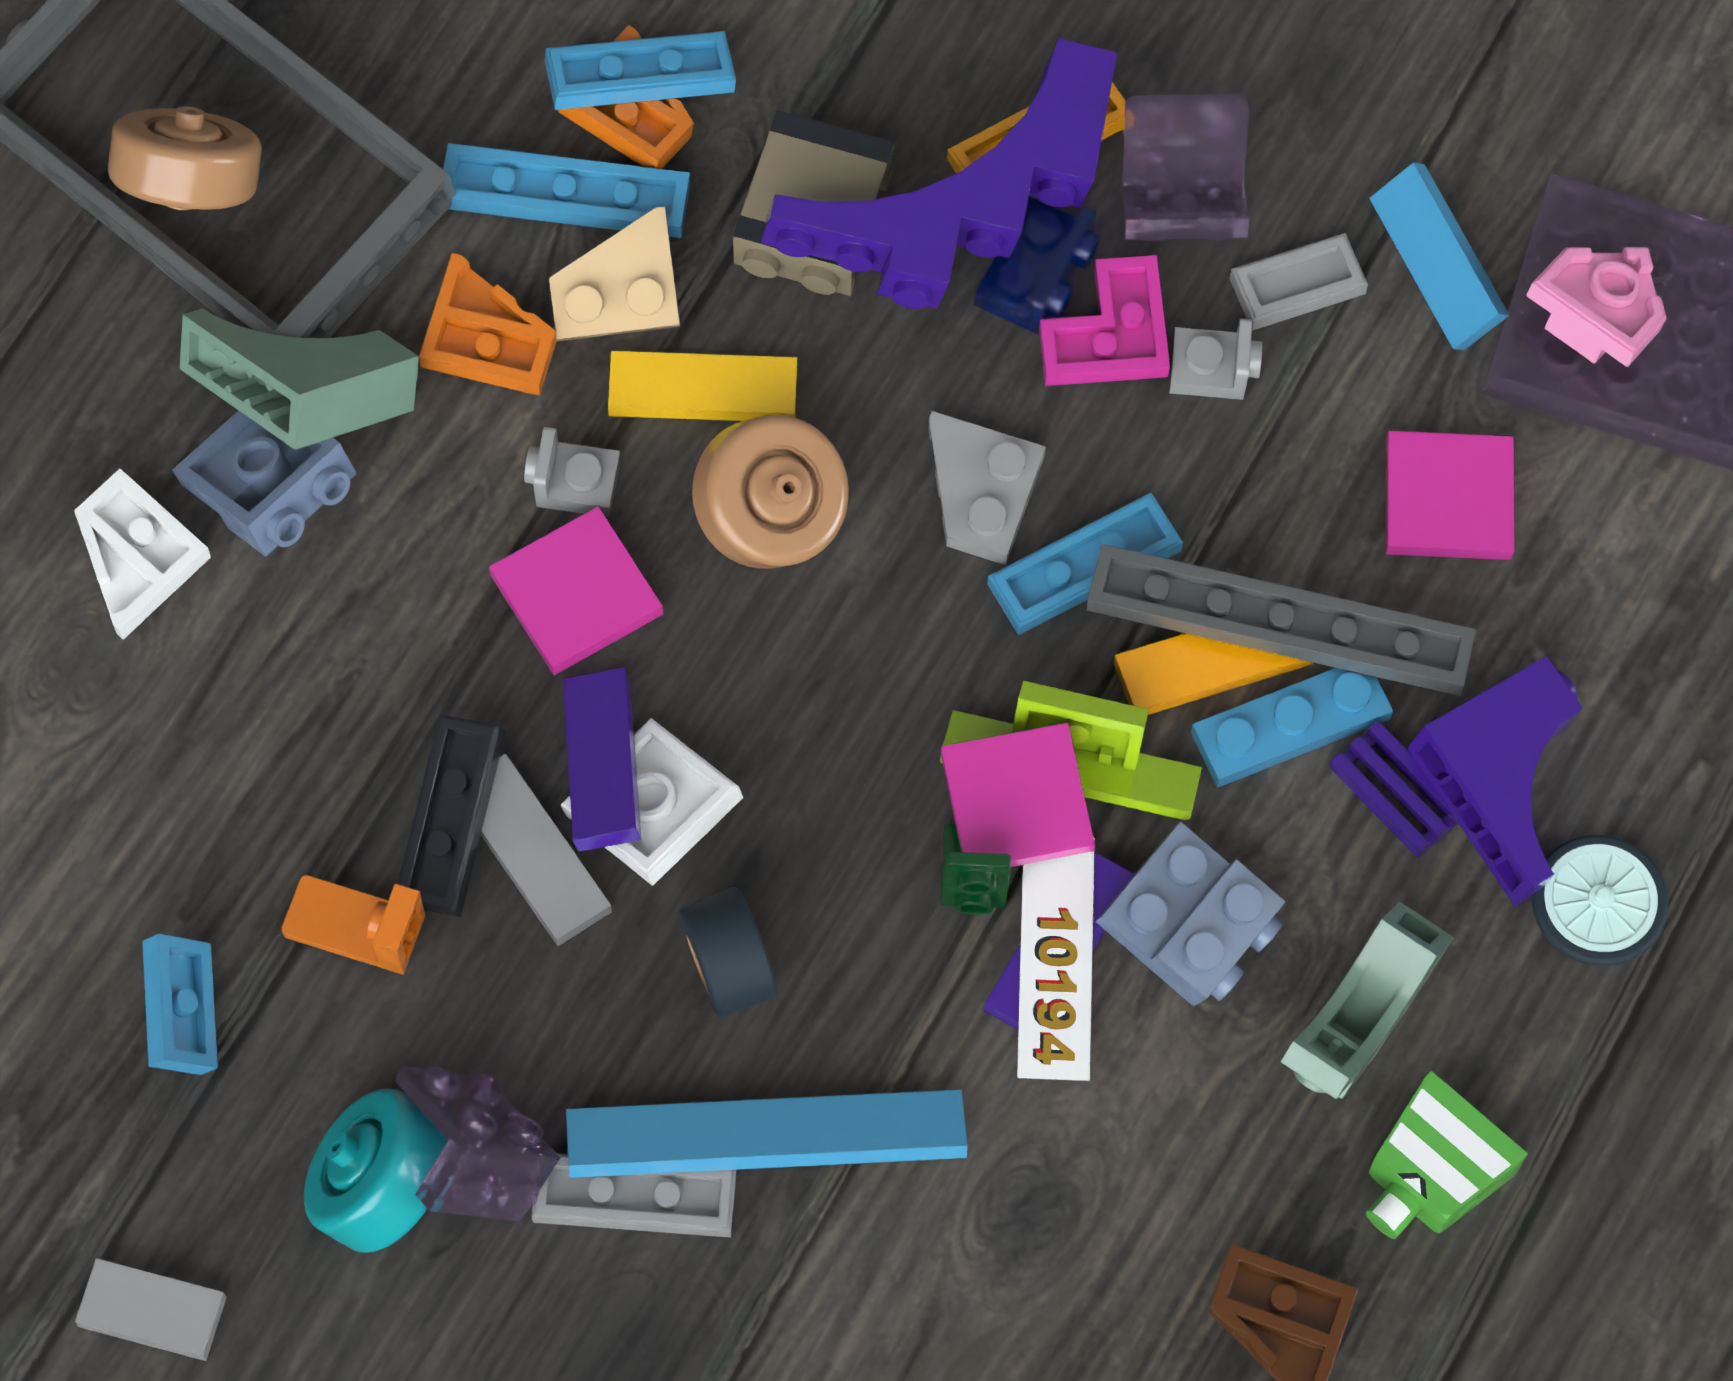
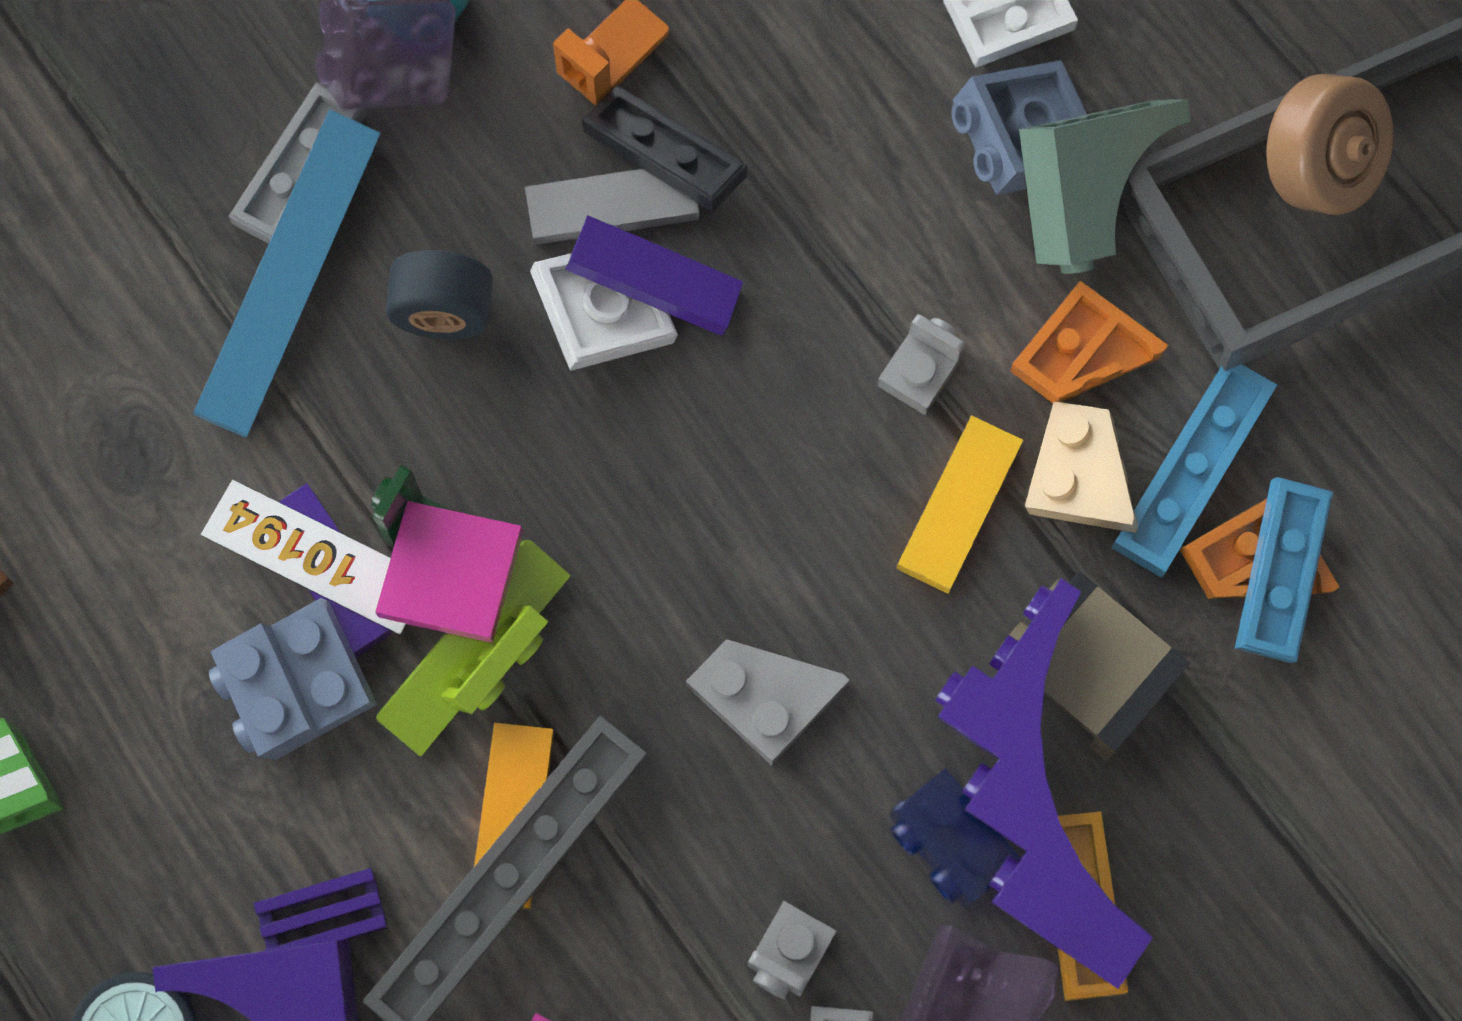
camera: 115 degrees right, 5 degrees up
dark pink tile [489,506,663,676] -> none
medium nougat wheel [692,415,849,569] -> none
dark azure tile [987,493,1183,636] -> none
dark pink plate [1039,255,1170,386] -> none
dark azure plate [1191,668,1393,788] -> none
sand green arch [1281,901,1454,1099] -> none

